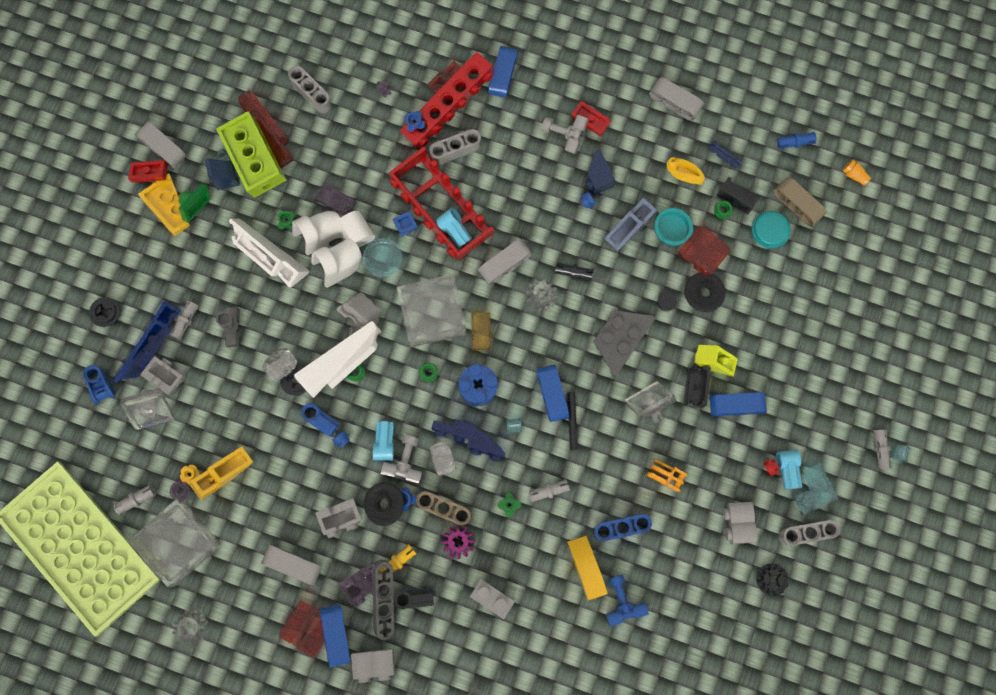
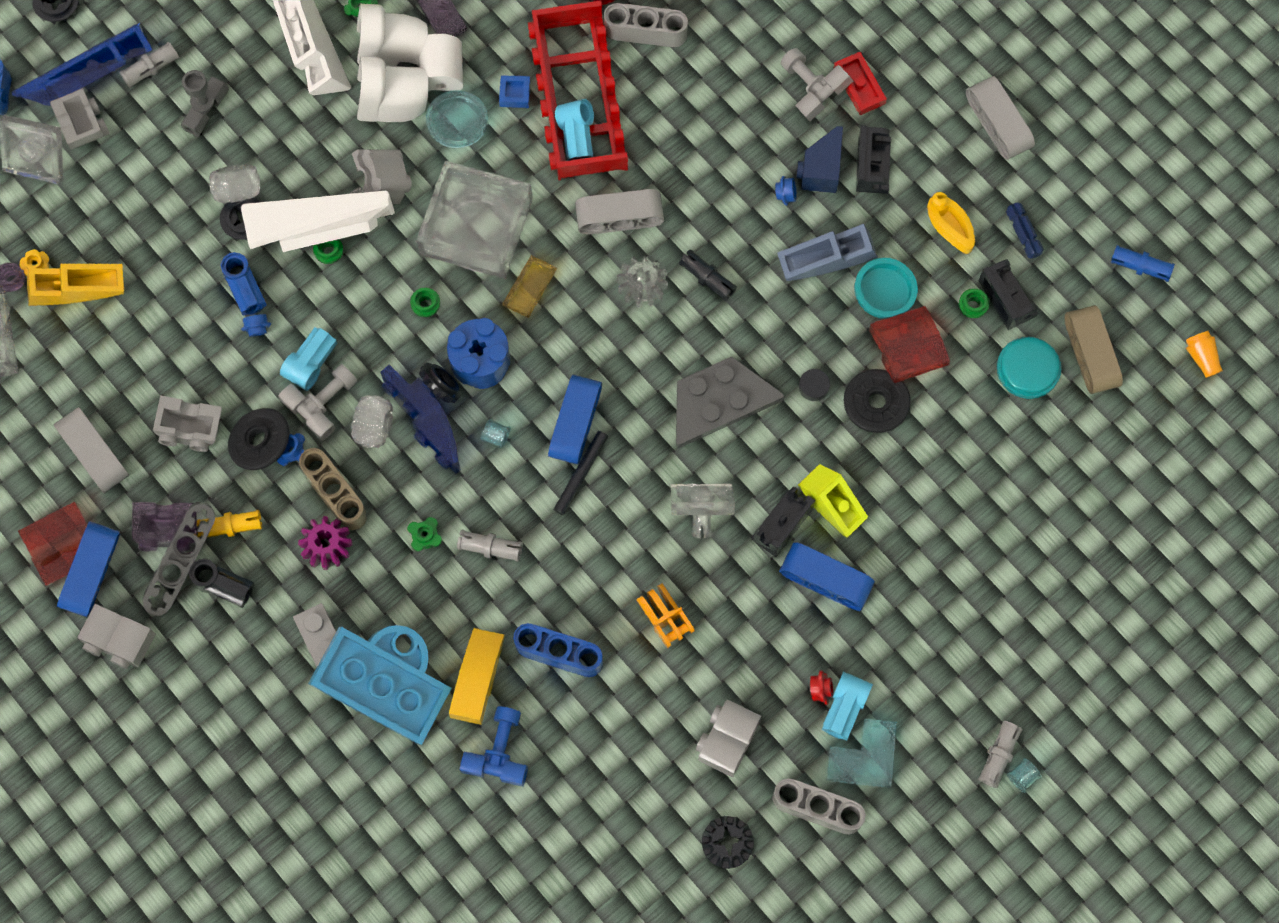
camera: 35 degrees right, 5 degrees down
none -> dark azure plate [308,625,452,745]
none -> black gear [419,363,461,403]
none -> black hinge [856,125,891,194]

